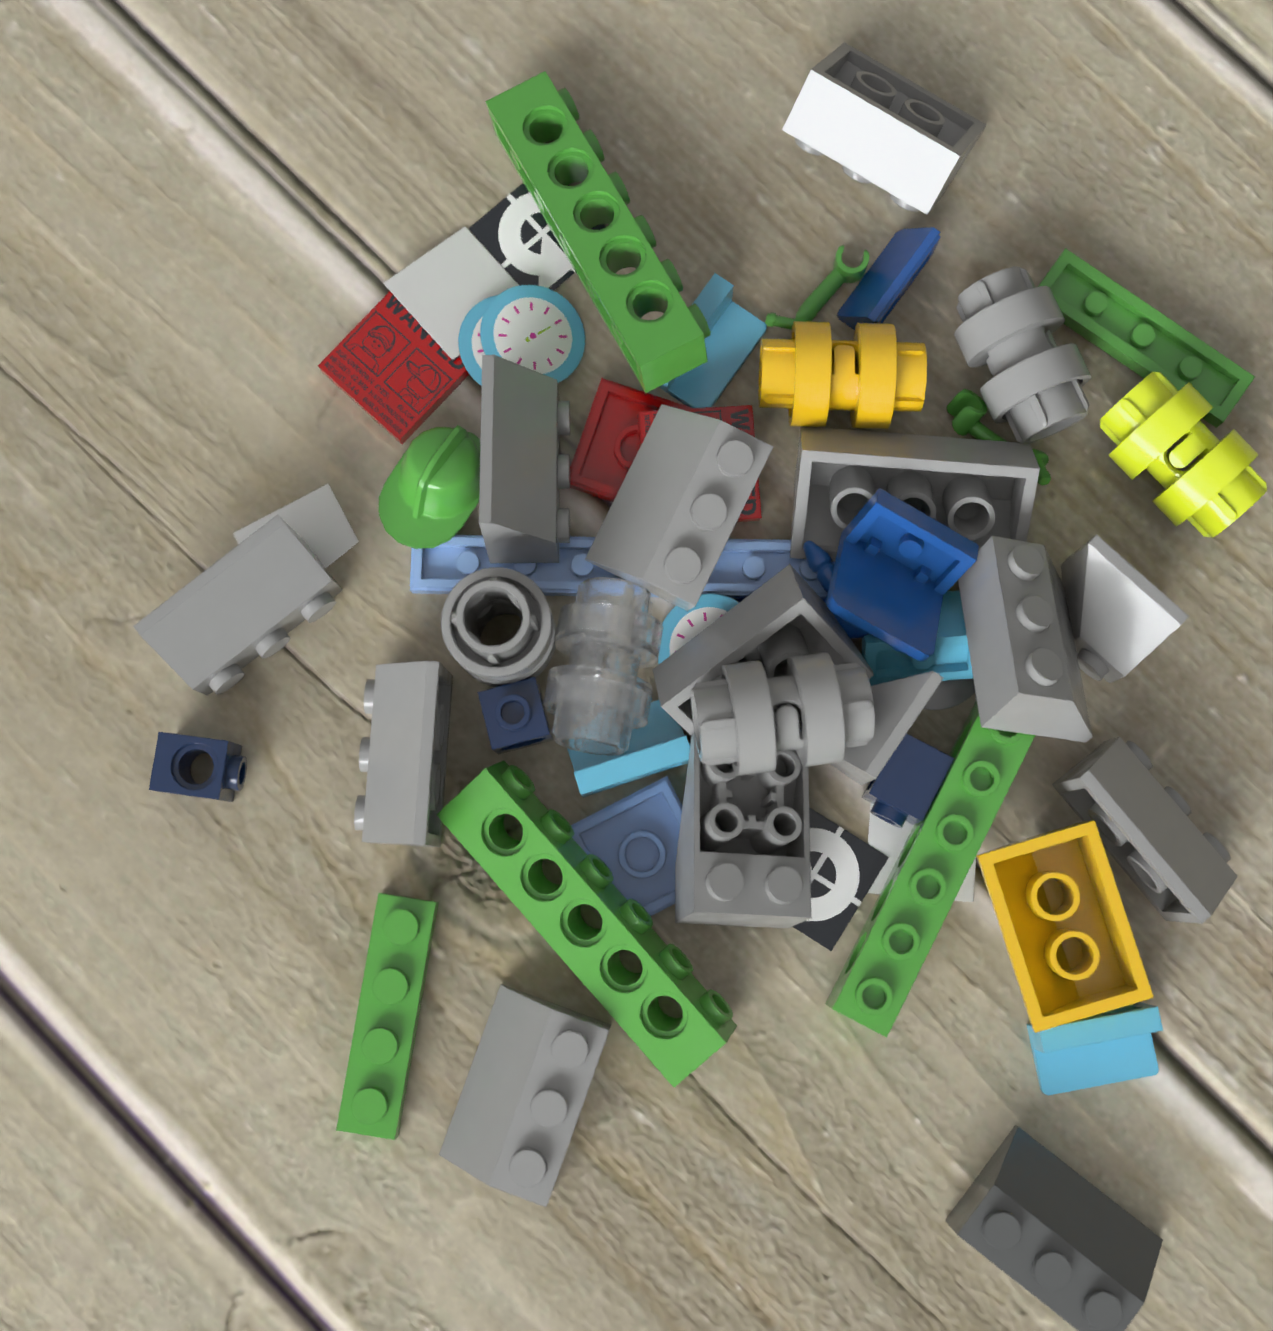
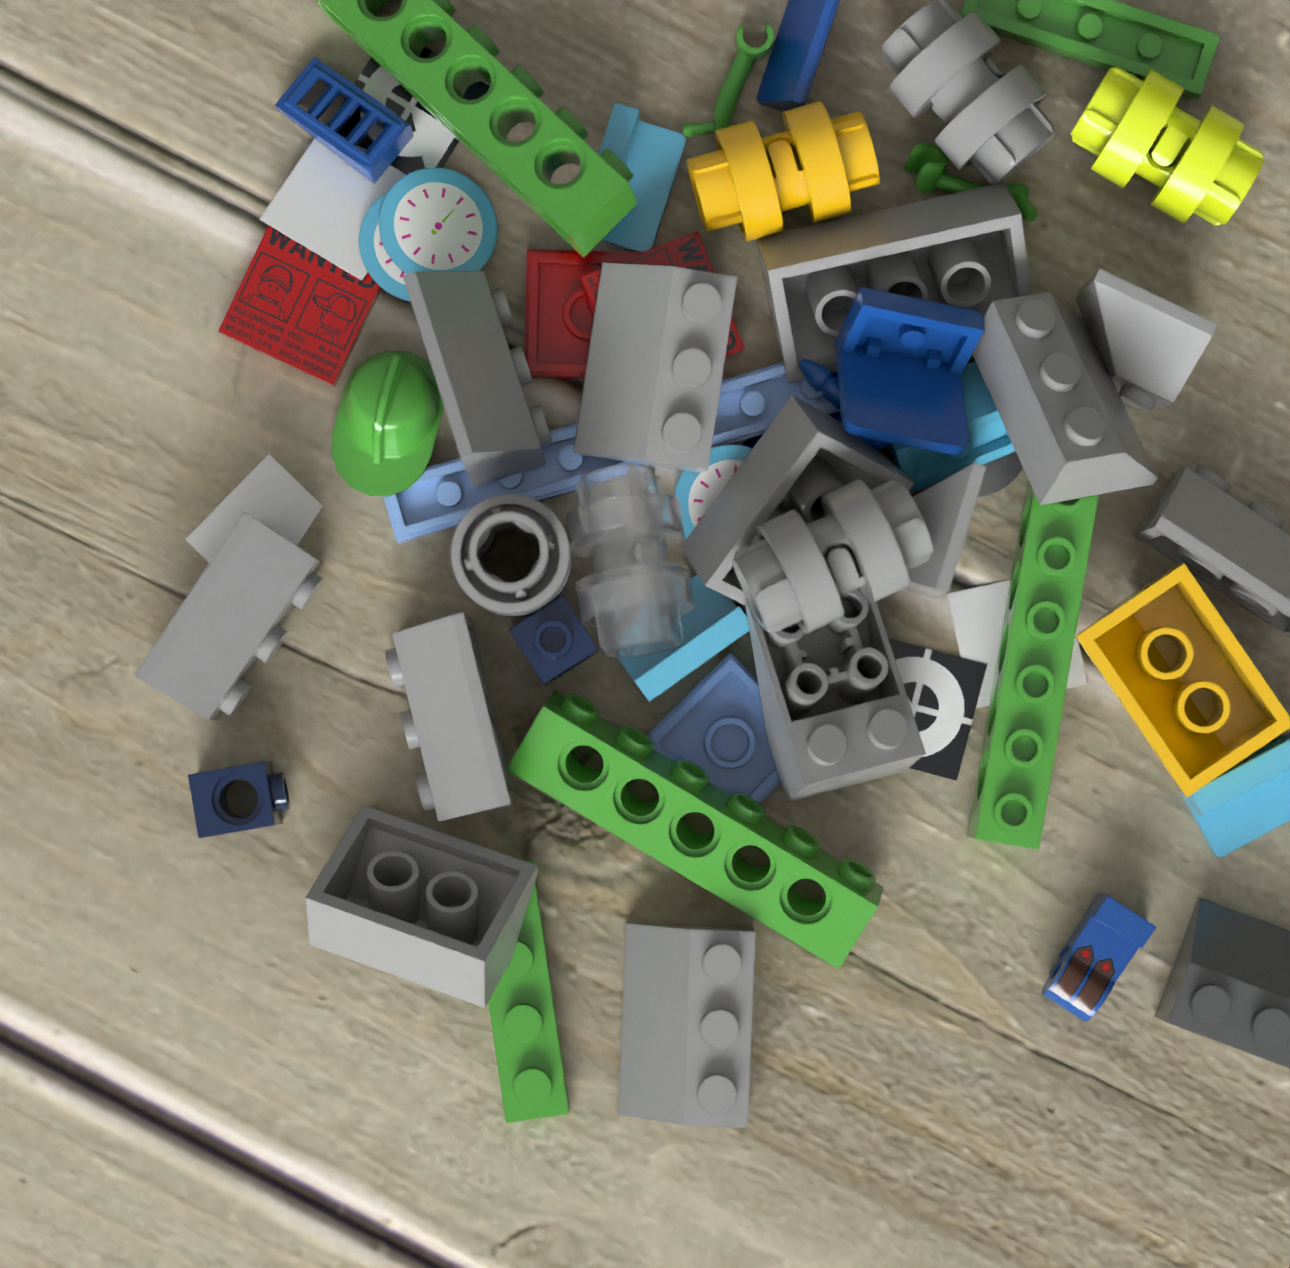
camera: 25 degrees left, 5 degrees up
dark blue brick [862,733,954,828] -> none
none -> blue slope [275,57,414,184]
none -> light grey slope [305,805,538,1008]
none -> blue leg [1041,893,1156,1022]

